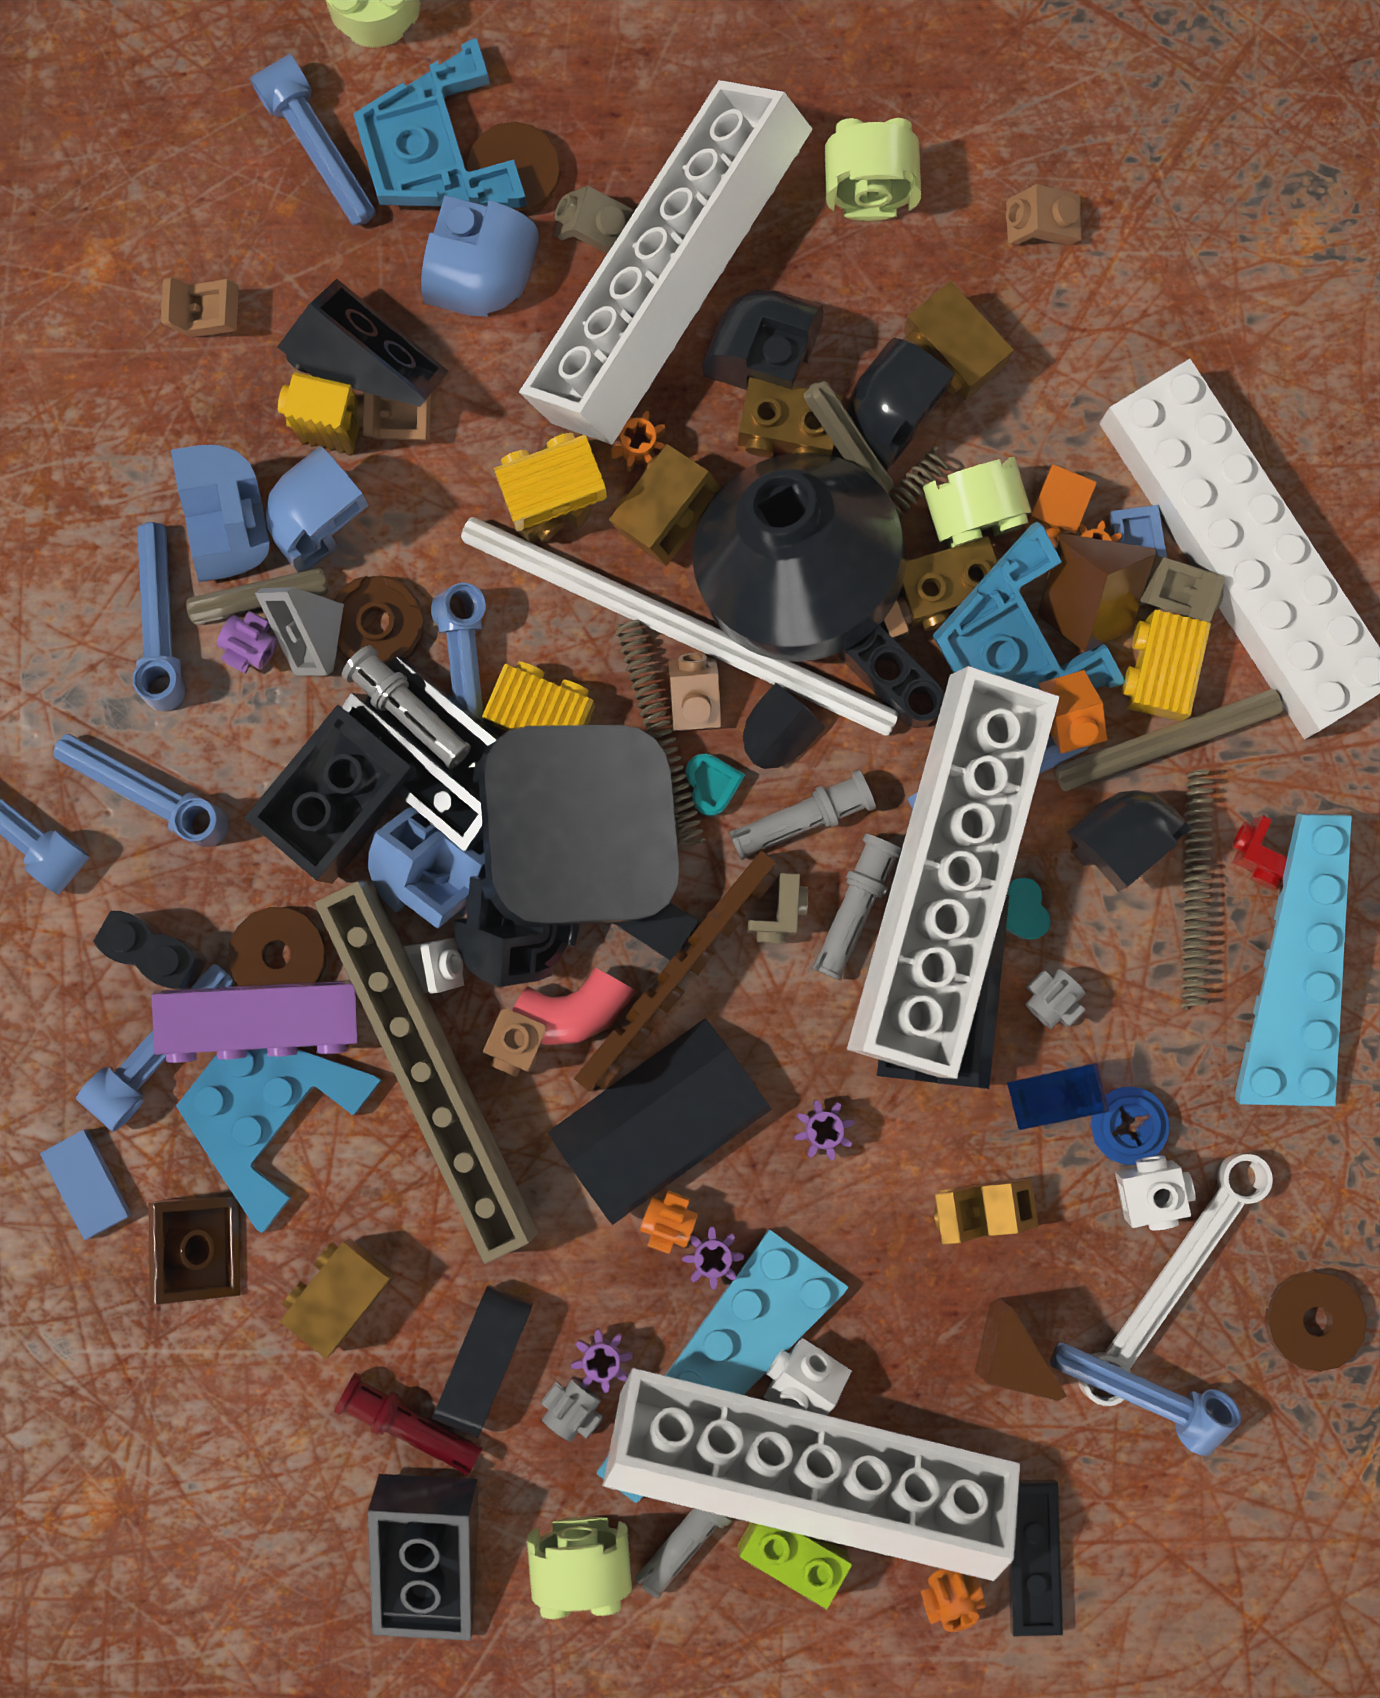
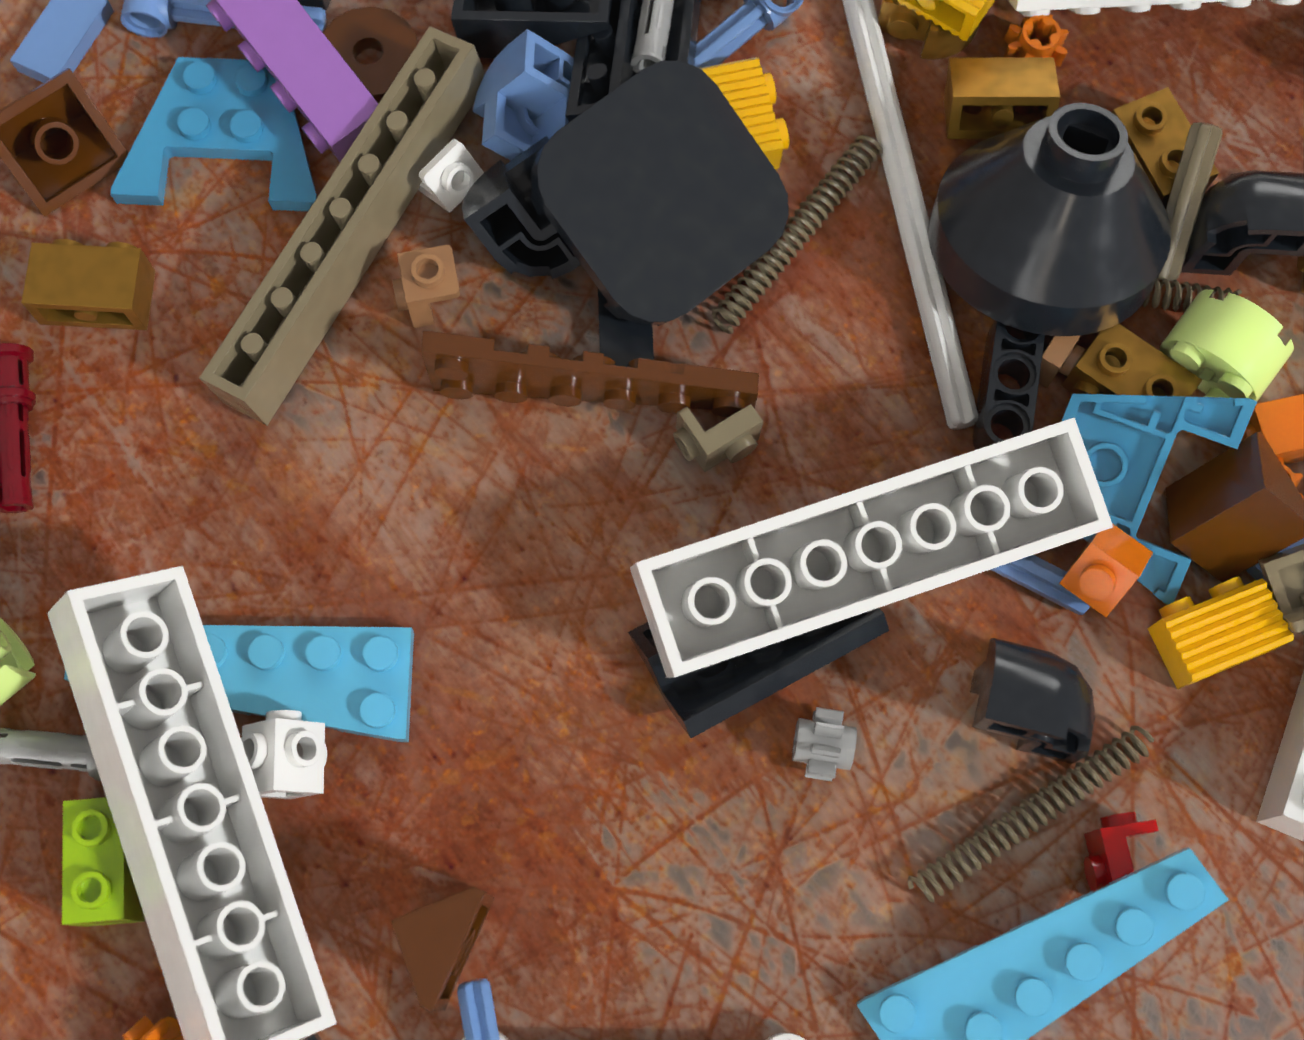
camera: 55 degrees right, 10 degrees down
black beam [432,1284,534,1438] -> none
coral cylinder [512,967,636,1045] -> none
light grey gear [541,1378,602,1442] -> none
black slope [548,1018,772,1225] -> none
medium lavender gear [571,1328,633,1393] -> none
orange gear [639,1190,698,1254] -> none
medium nougat bracket [668,653,721,731] -> none
medium lavender gear [682,1226,744,1290] -> none
teal tile [686,754,745,817] -> none
black brick [702,289,823,390] -> none
light grey pin [729,769,876,860] -> none
black brick [743,682,825,769] -> none
medium lavender gear [794,1100,854,1160] -> none
light grey pin [812,834,902,981] -> none
pearl gold brick [934,1178,1039,1245] -> none
teal tile [1006,877,1051,940] -> none
clear blue slope [1007,1063,1109,1130] -> none
dark tan axle [1055,689,1283,791] -> none
blue gear [1089,1087,1169,1165] -> none
white brick [1115,1155,1195,1230] -> none

